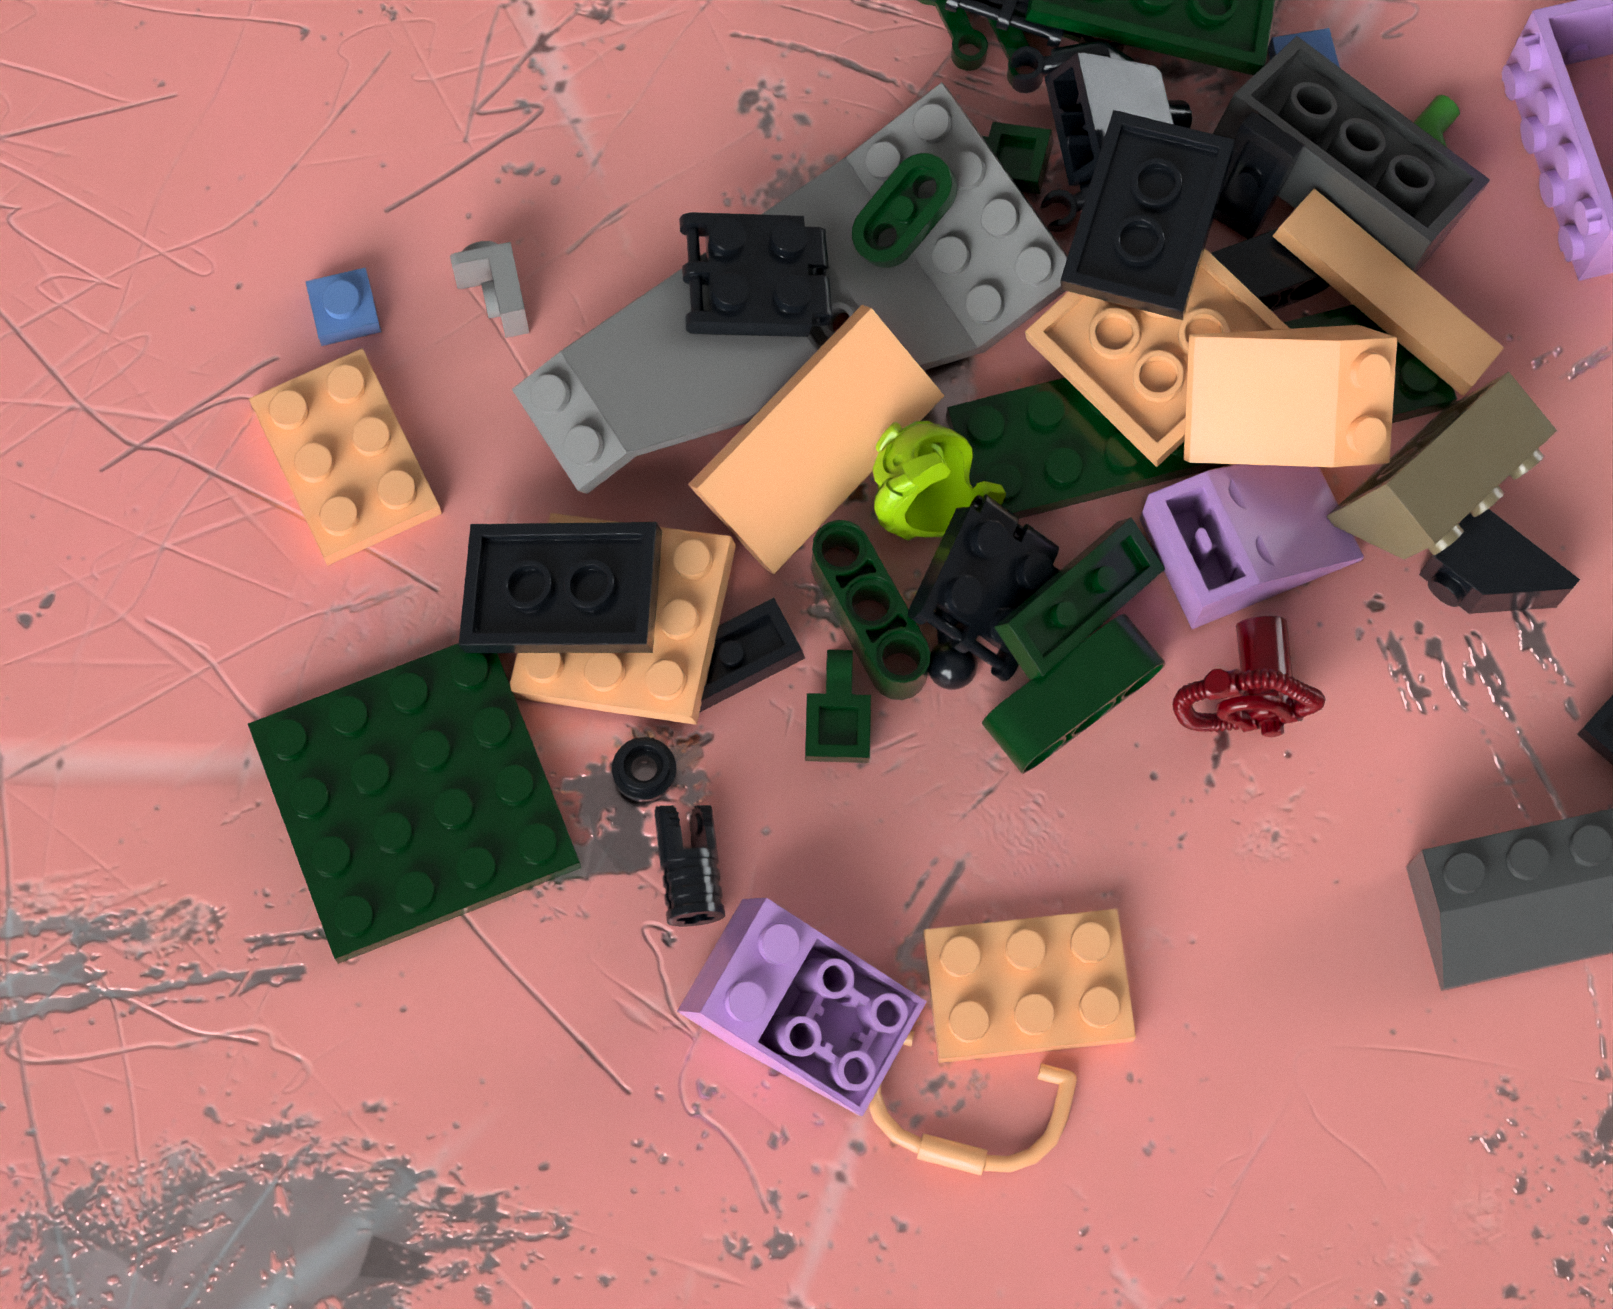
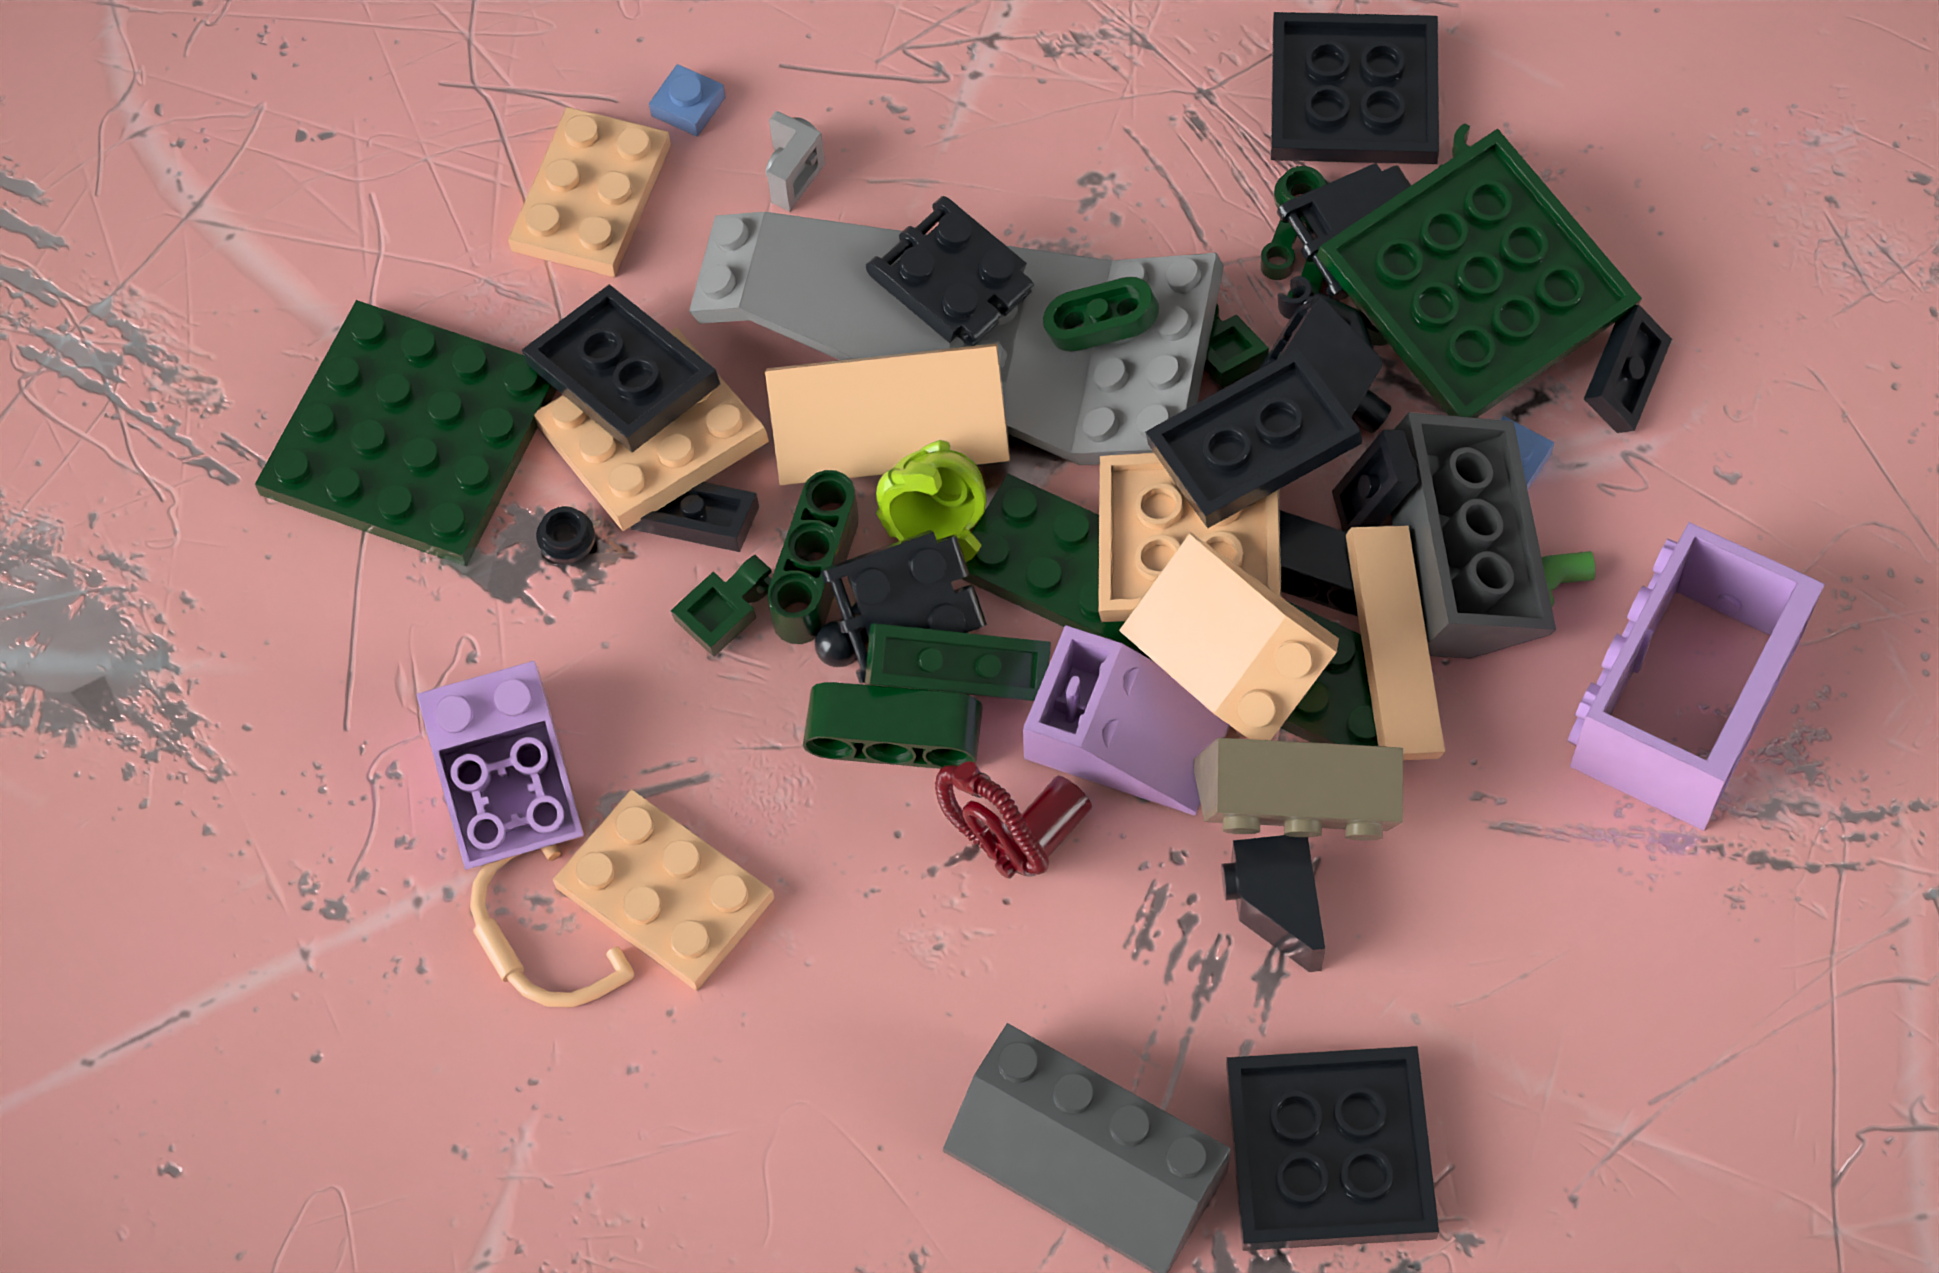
camera: 50 degrees right, 10 degrees down
black hinge [654,805,725,927] -> none

